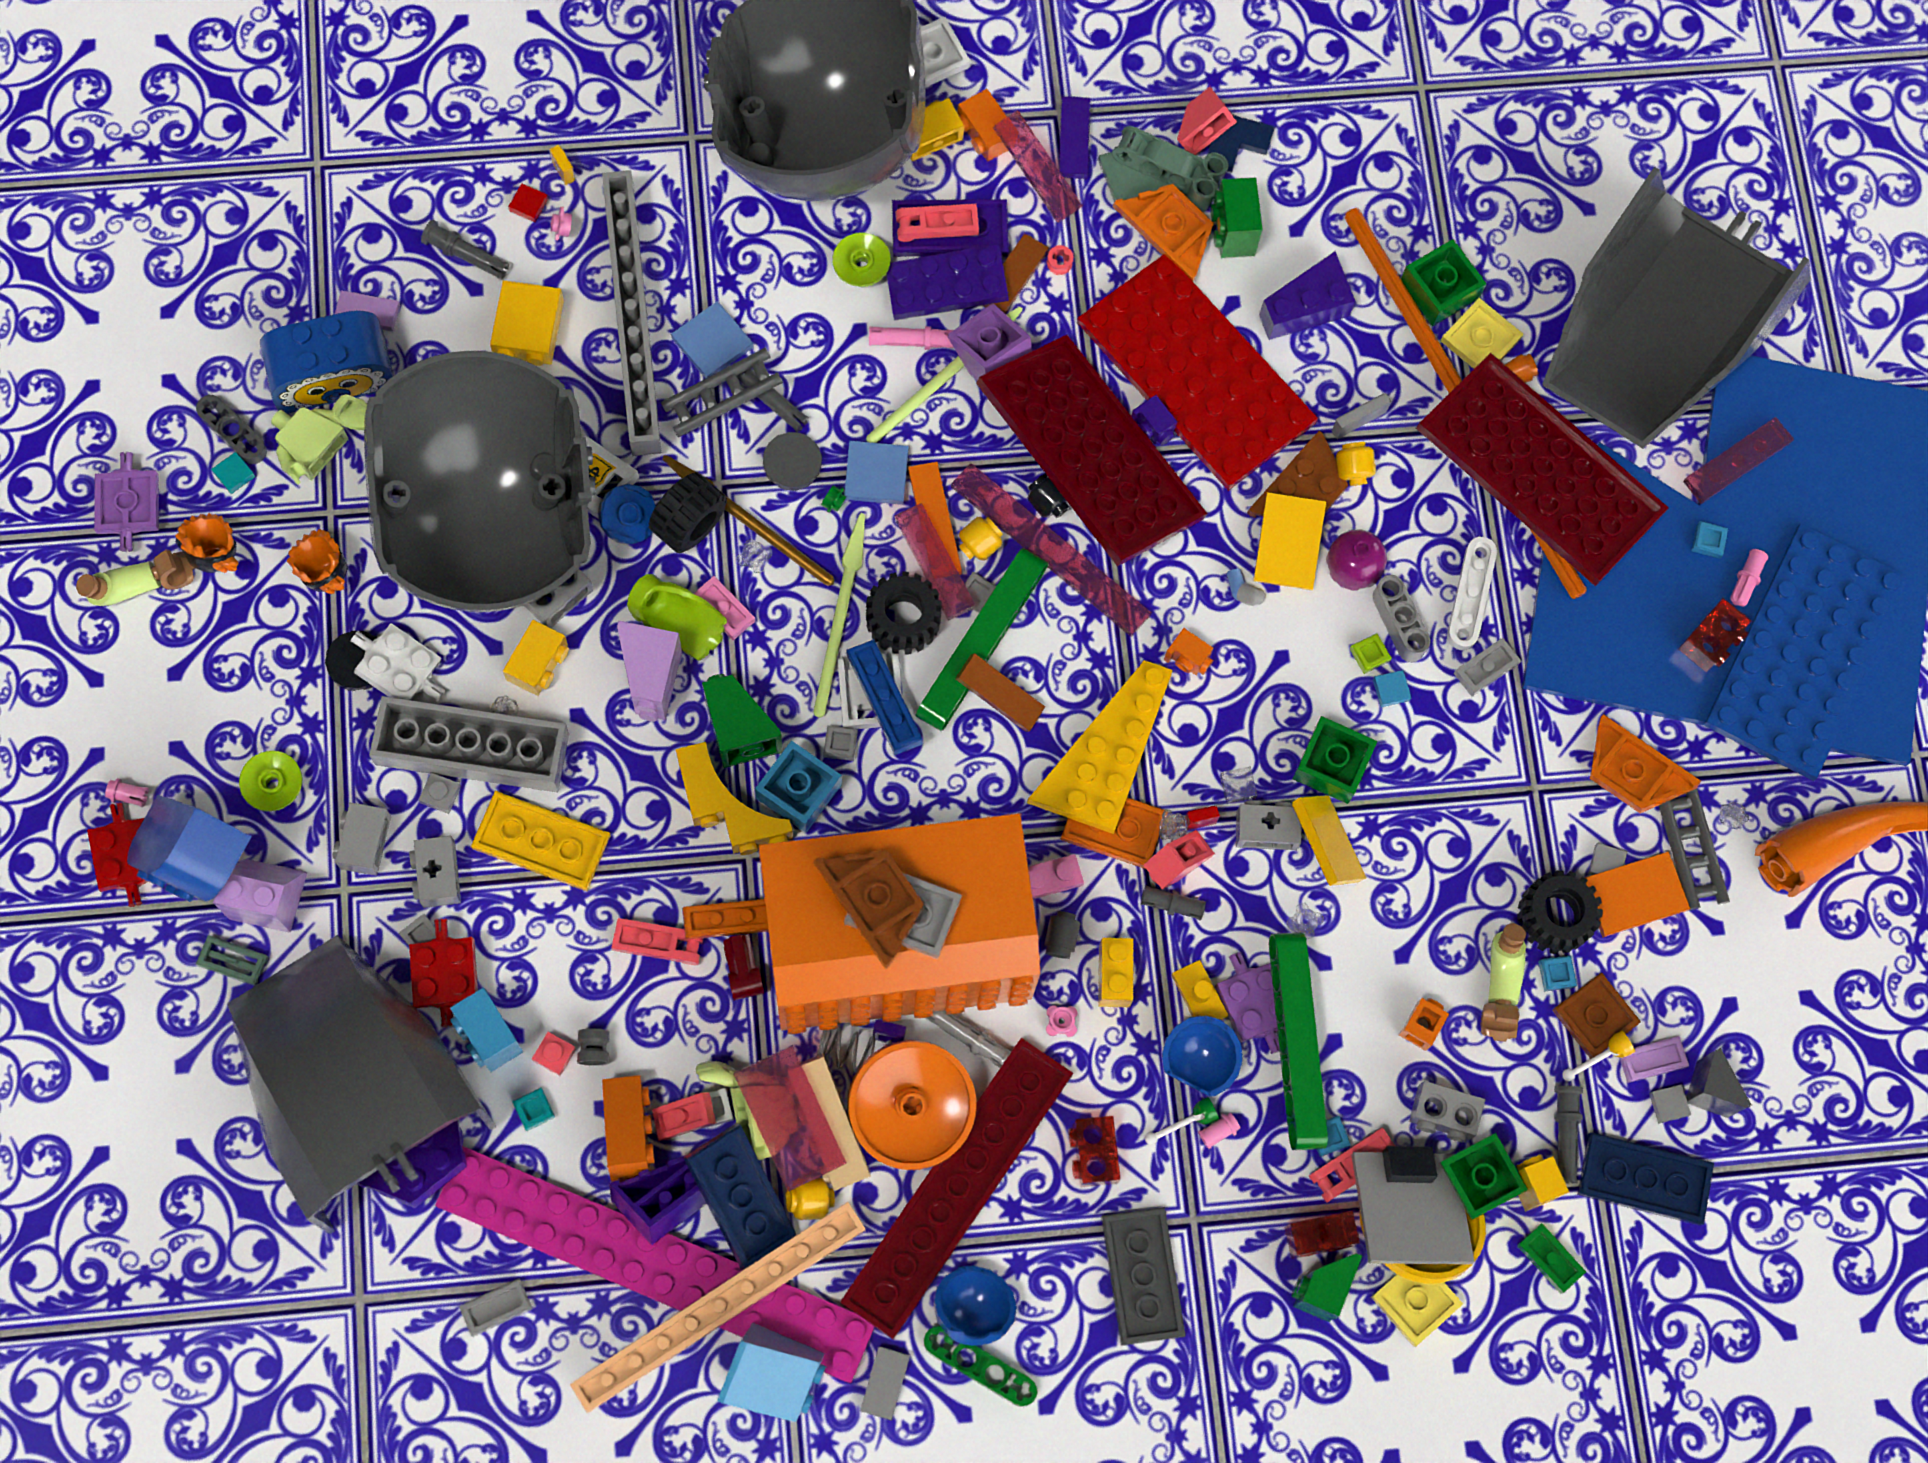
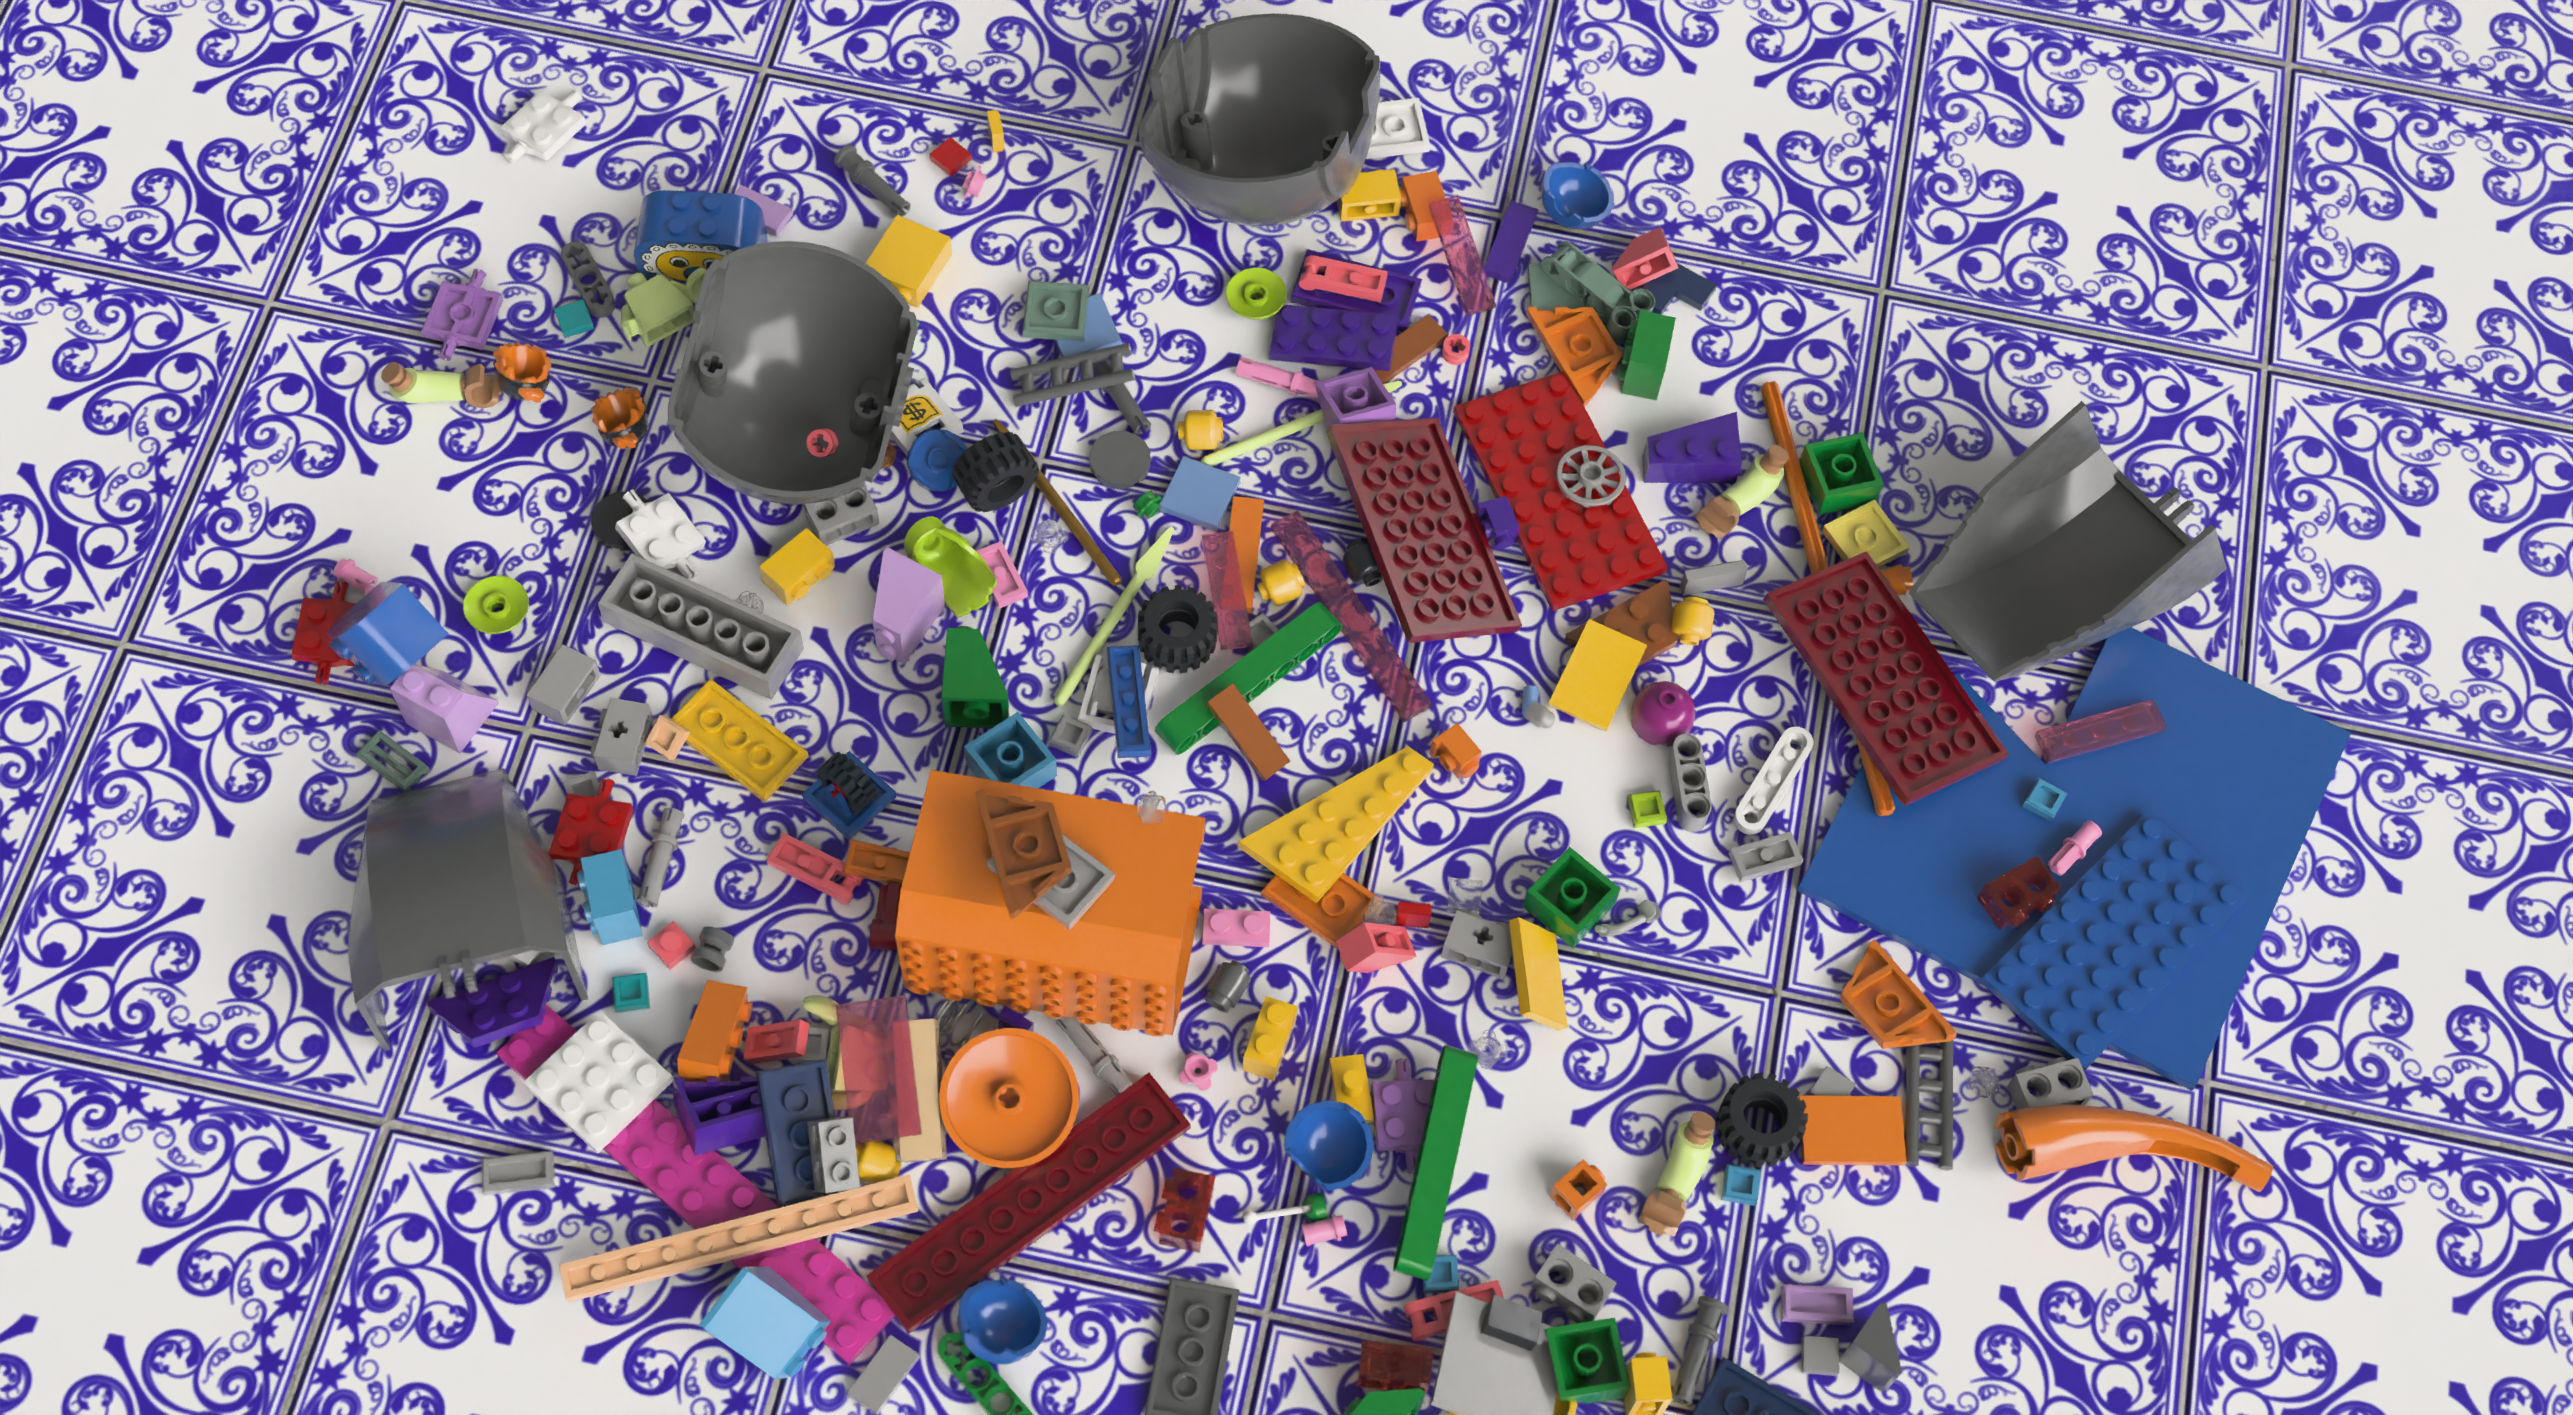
camera: 20 degrees right, 10 degrees down
light grey plate [419,773,461,814] -> none
light grey brick [602,170,662,456] -> none
yellow arch [675,742,793,855] -> none
dark grey pin [1140,885,1206,920] -> none
dark azure tile [1373,670,1411,707] -> none
dark orange tile [1552,973,1641,1059] -> none
hinge [1562,1030,1636,1081] -> none
none -> white plate [500,90,586,164]
none -> white plate [523,1010,673,1154]
none -> light grey pin [636,808,685,907]
none -> light nougat tile [644,715,690,760]
none -> plate [802,751,897,841]
none -> coral bush [807,428,839,457]
none -> light grey brick [807,1116,860,1193]
none -> sand green tile [1023,281,1089,341]
none -> clear plate [1137,791,1166,825]
none -> yellow head [1178,410,1223,450]
none -> blue cylinder [1541,161,1614,229]
none -> light grey wheel [1556,445,1626,508]
none -> light grey piece [1595,900,1661,937]
none -> piece [1694,445,1789,540]
none -> light grey brick [2007,1057,2094,1110]

